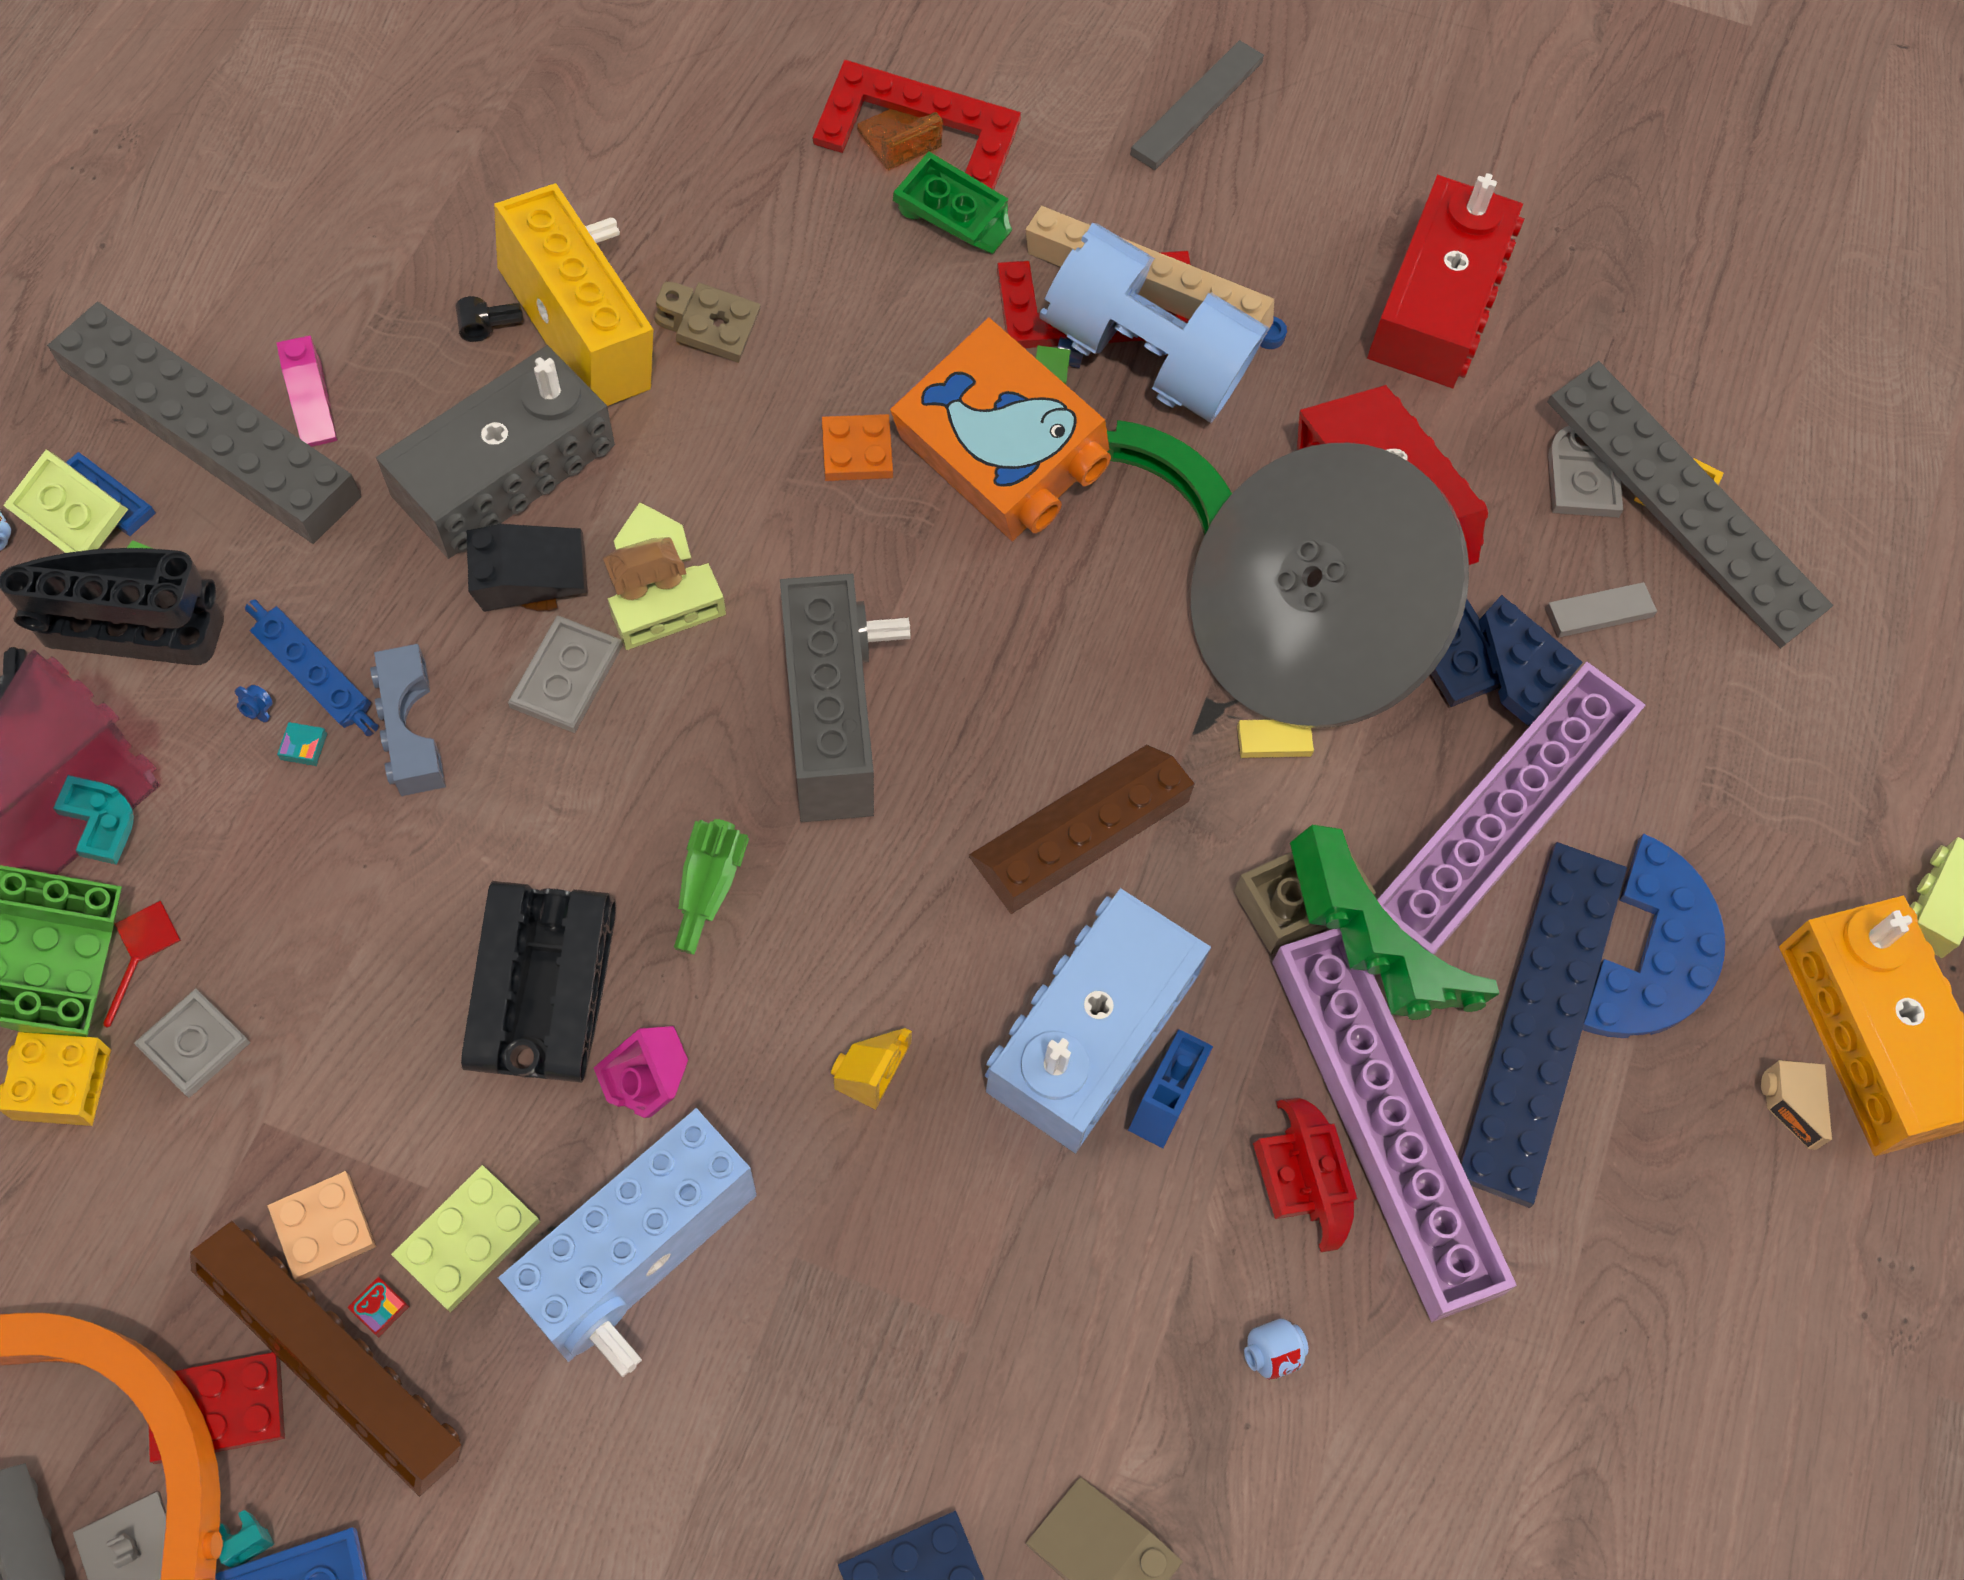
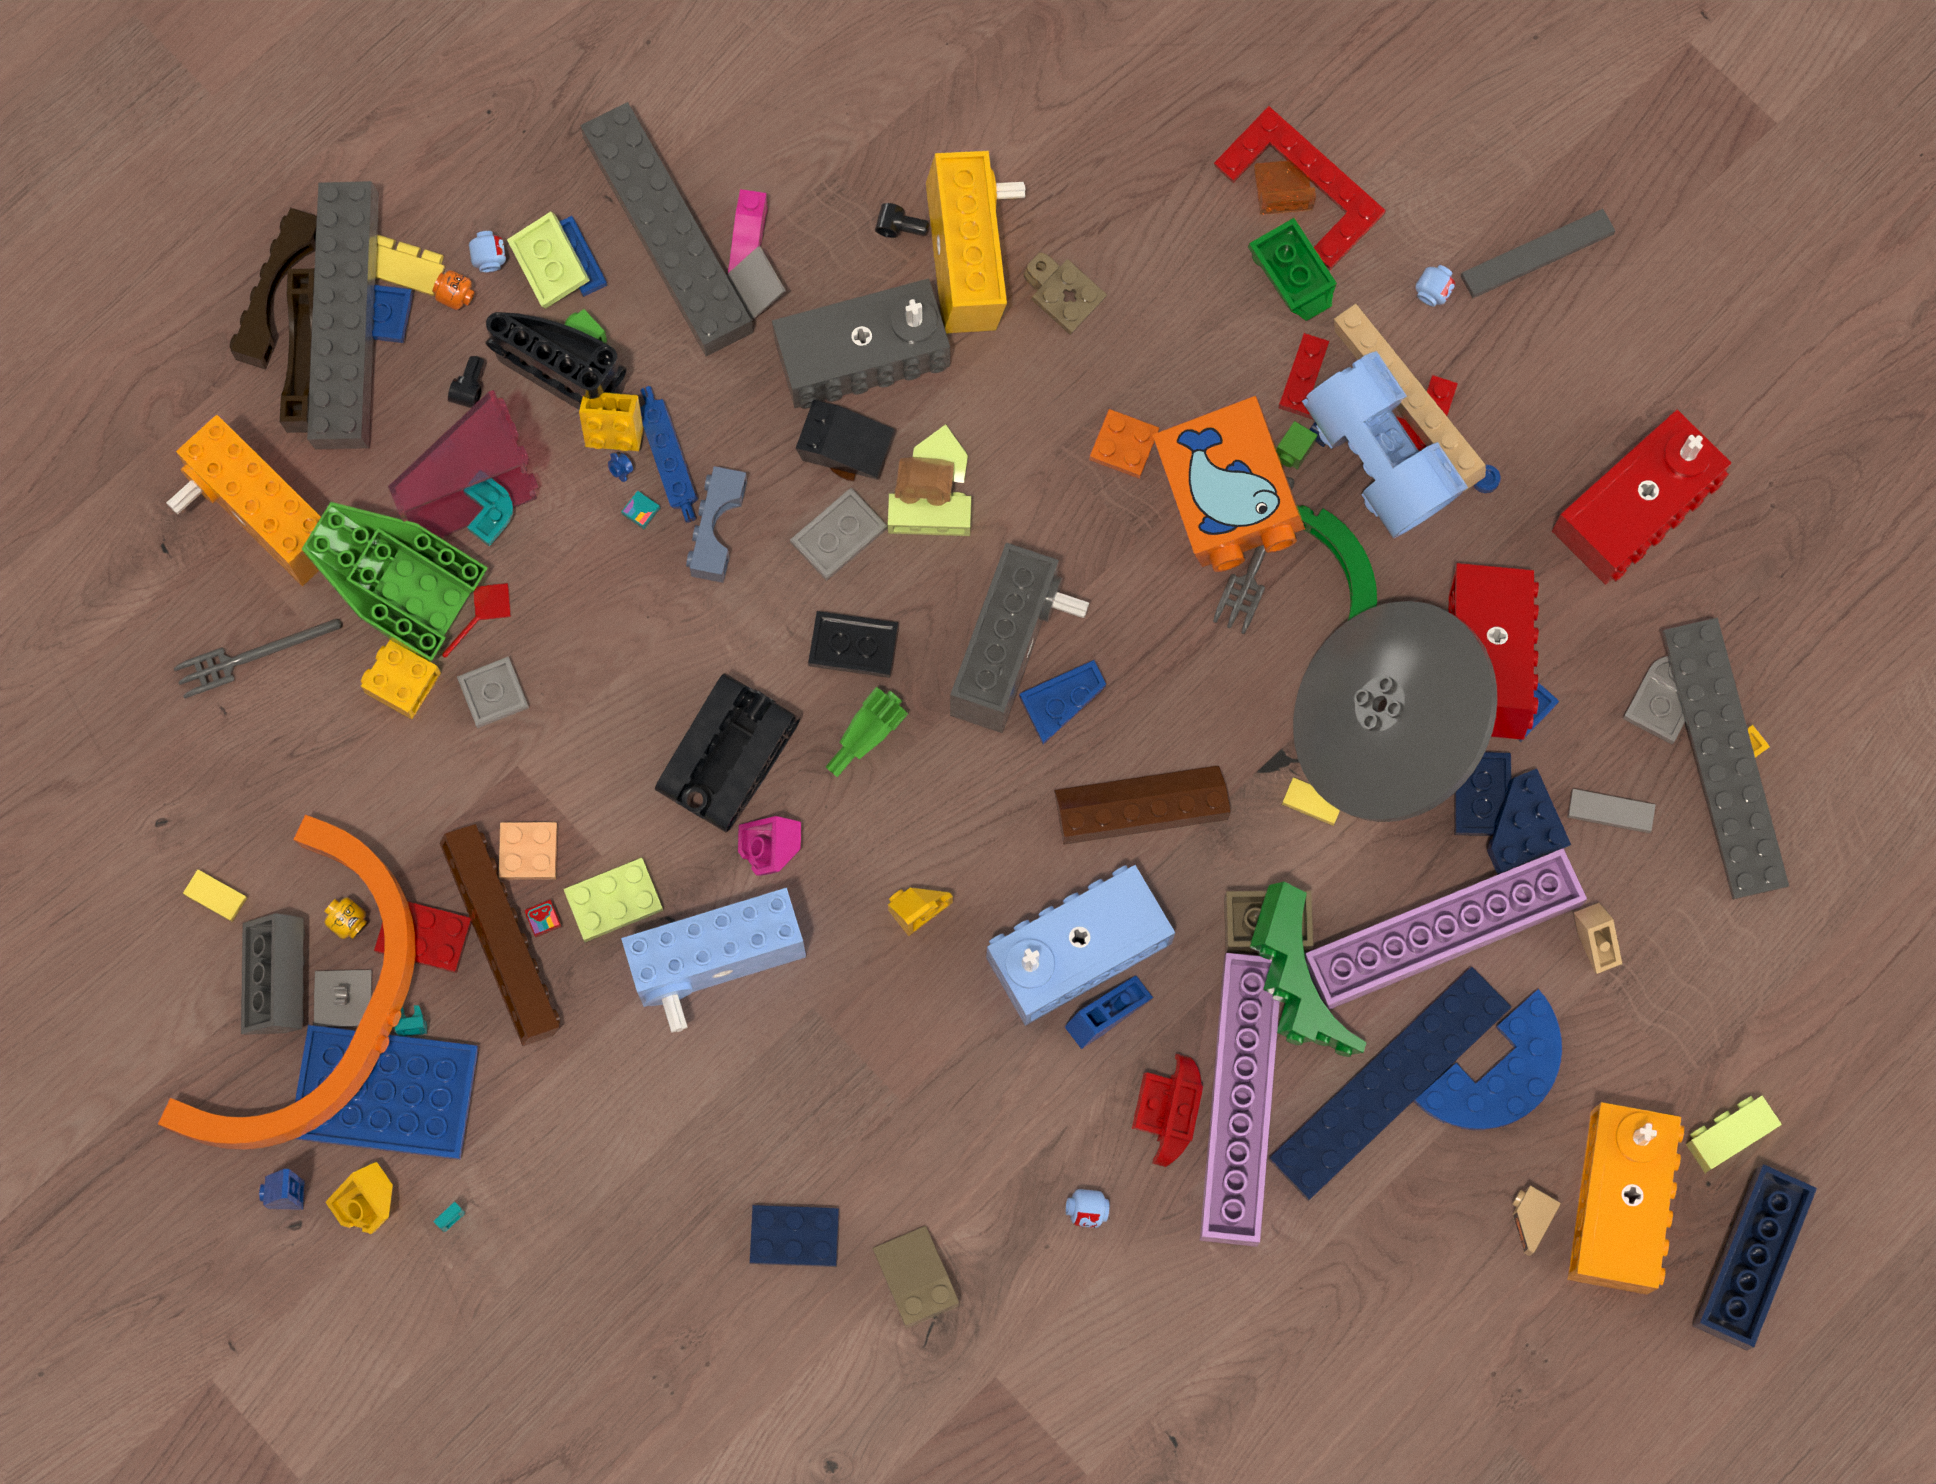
camera: 30 degrees right, 10 degrees up
none -> yellow head [324,897,367,939]
none -> yellow brick [579,393,644,451]
none -> light grey piece [726,247,786,321]
none -> black plate [808,611,899,678]
none -> blue wing [1019,660,1106,745]
none -> dark grey piece [1213,477,1295,634]
none -> light blue head [1415,265,1455,307]
none -> tan slope [1574,903,1622,974]

